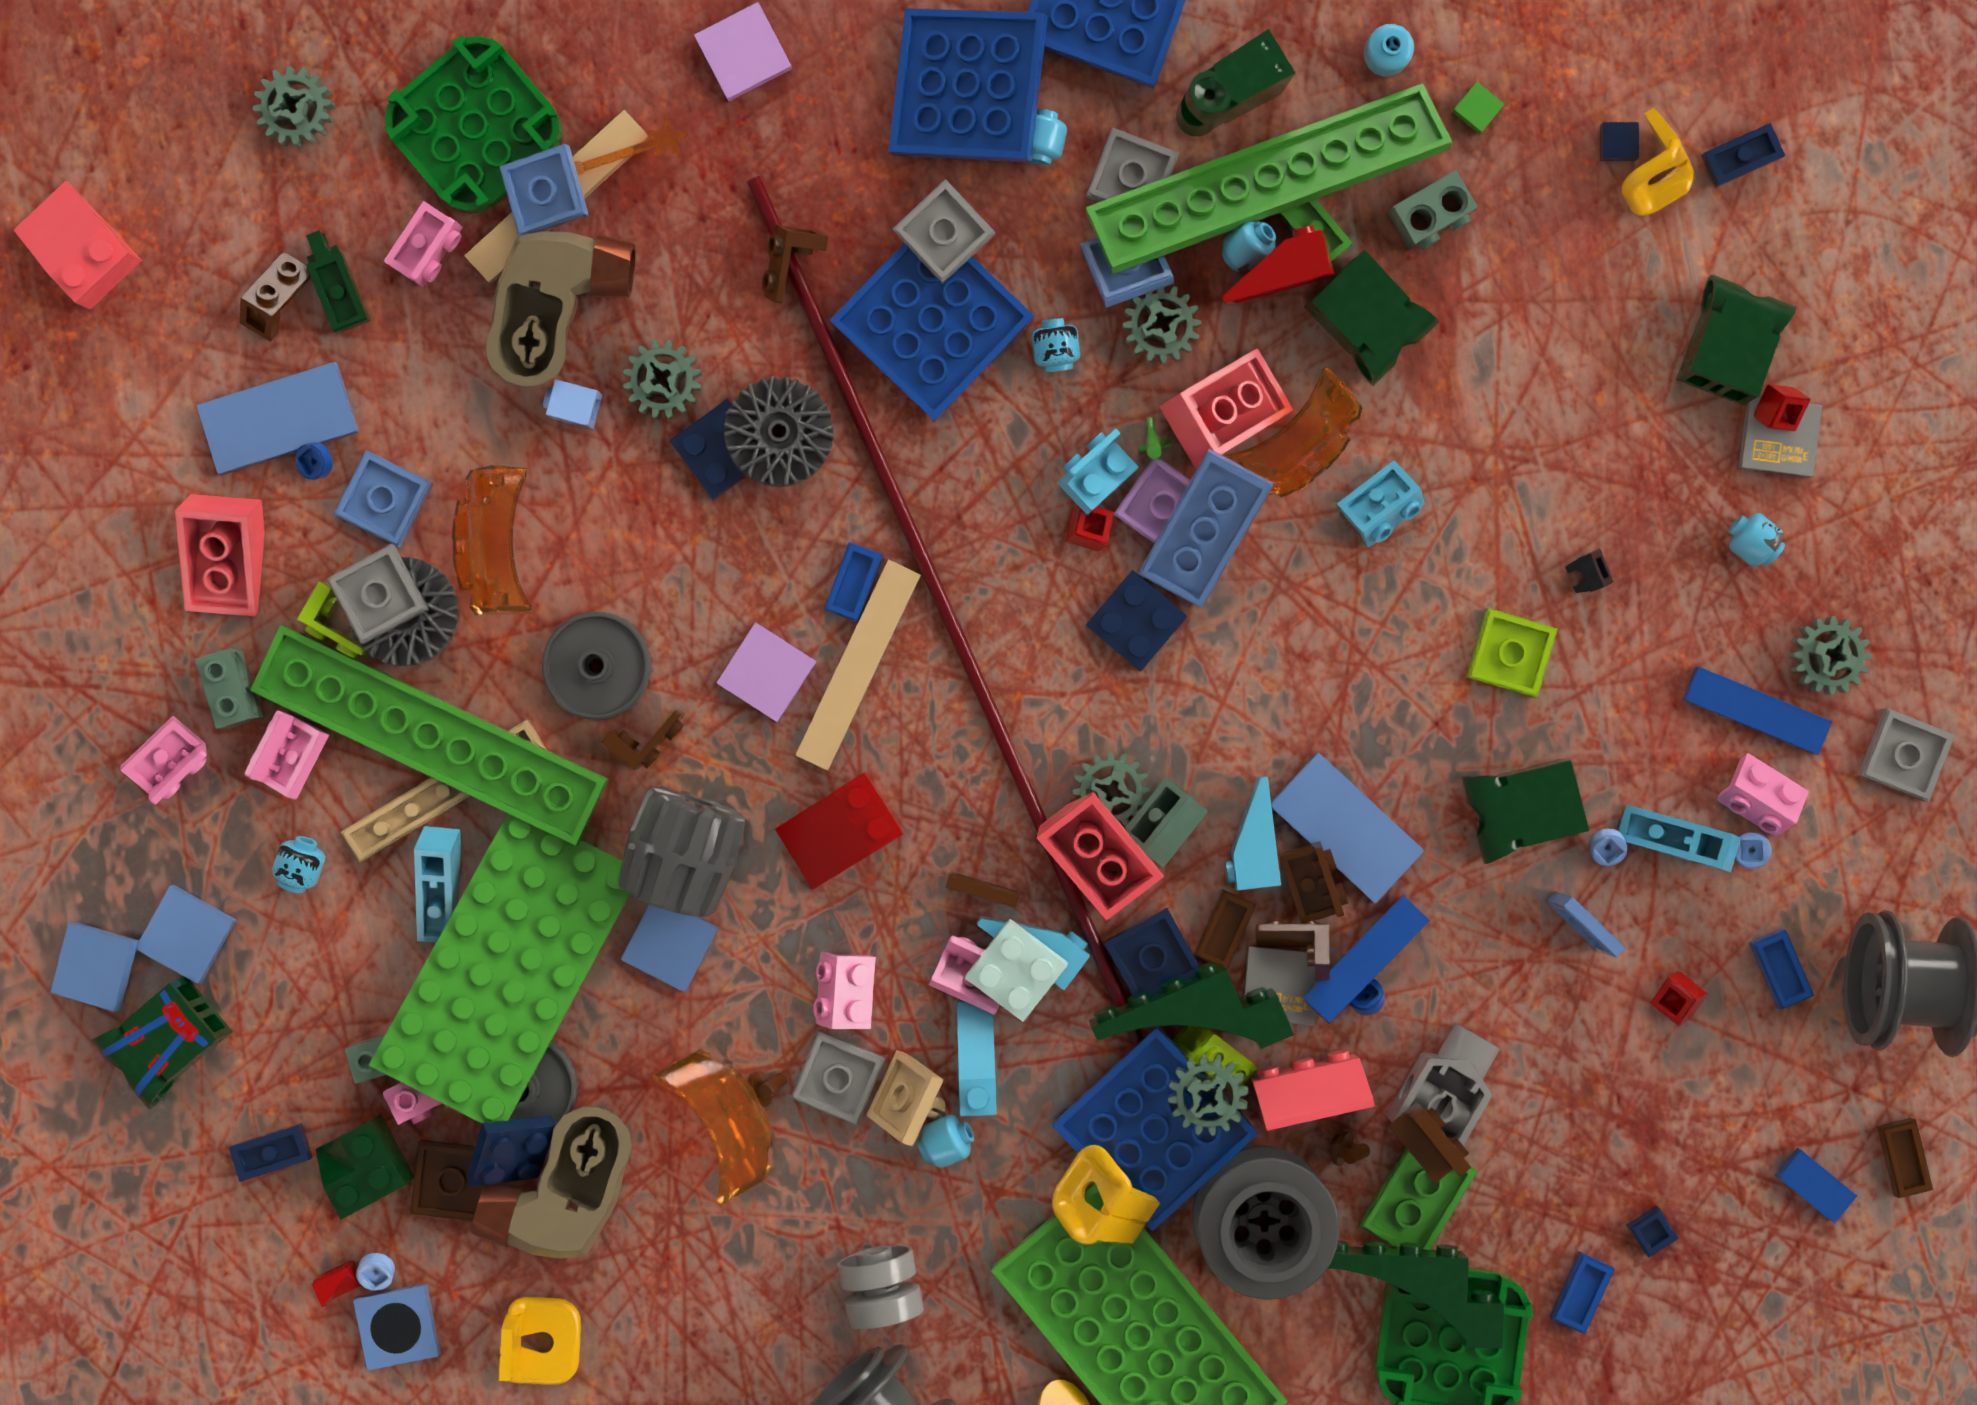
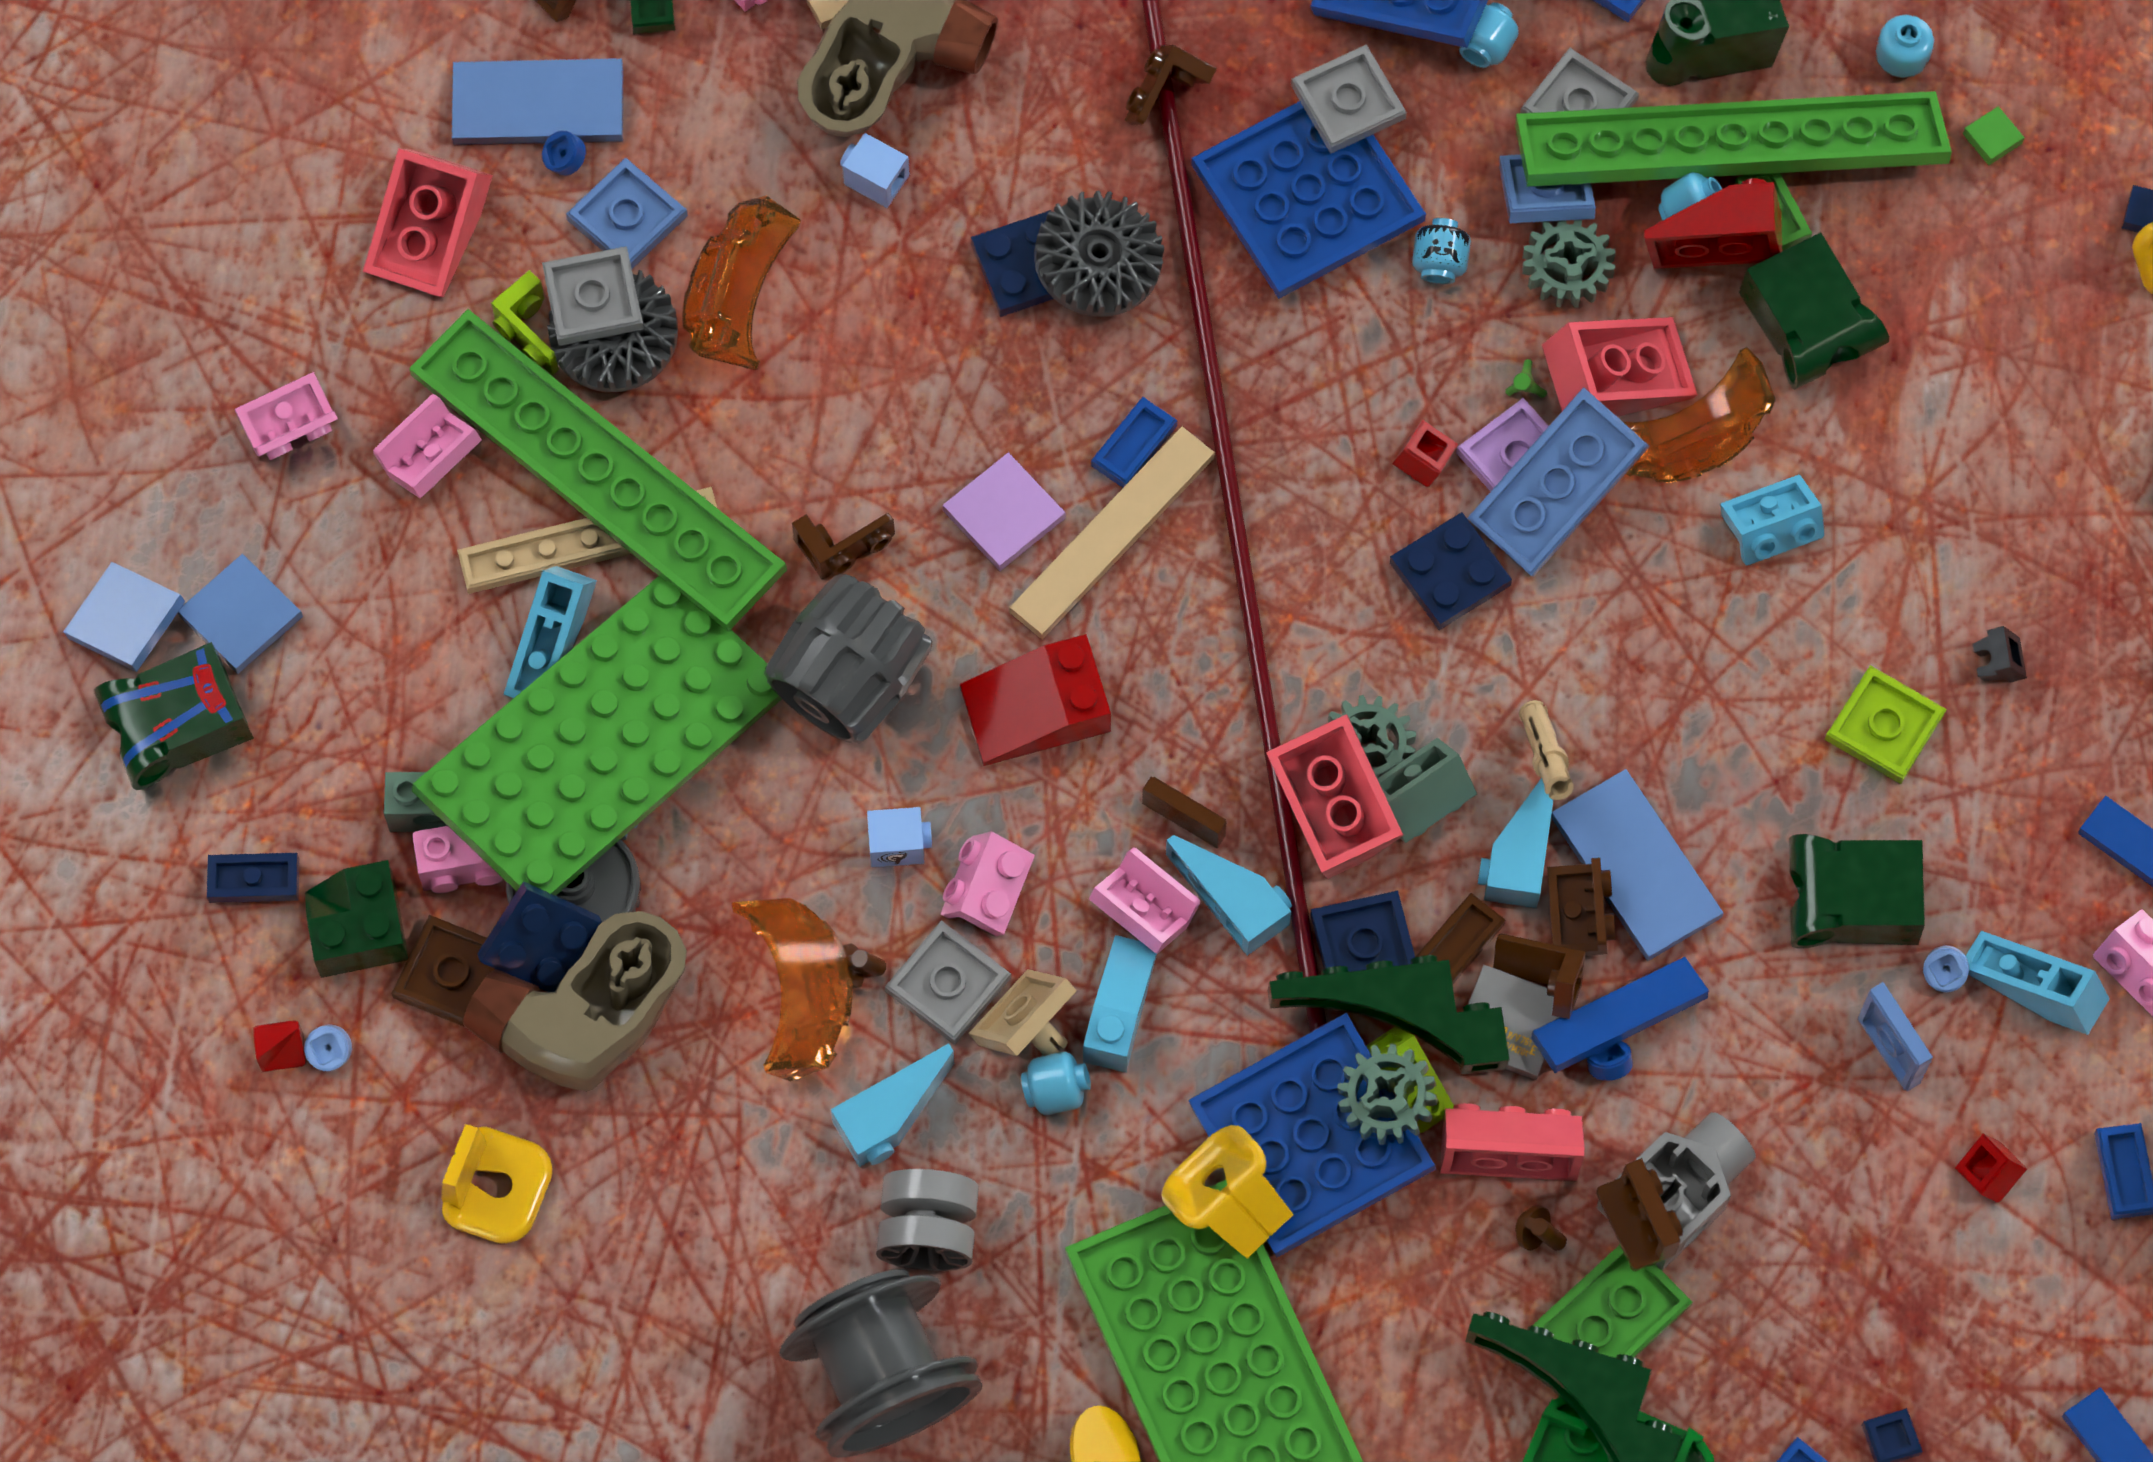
camera: 15 degrees right, 20 degrees down
sand green brick [195,648,264,729] -> none
medium azure head [272,836,326,893] -> none
medium blue tile [353,1283,441,1371] -> none
dark grey wheel [542,612,653,720] -> none
medium blue tile [621,904,719,992] -> none
sand green gear [623,340,703,420] -> none
light aqua plate [965,919,1068,1022] -> none
medium azure bracket [1057,429,1139,515] -> none
dark grey wheel [1192,1146,1340,1300] -> none
sand green brick [1387,170,1478,250] -> none
light blue tile [1735,832,1772,869] -> none
none -> medium azure slope [831,1043,954,1167]
none -> light blue brick [867,807,932,867]
none -> tan pin [1519,700,1574,800]

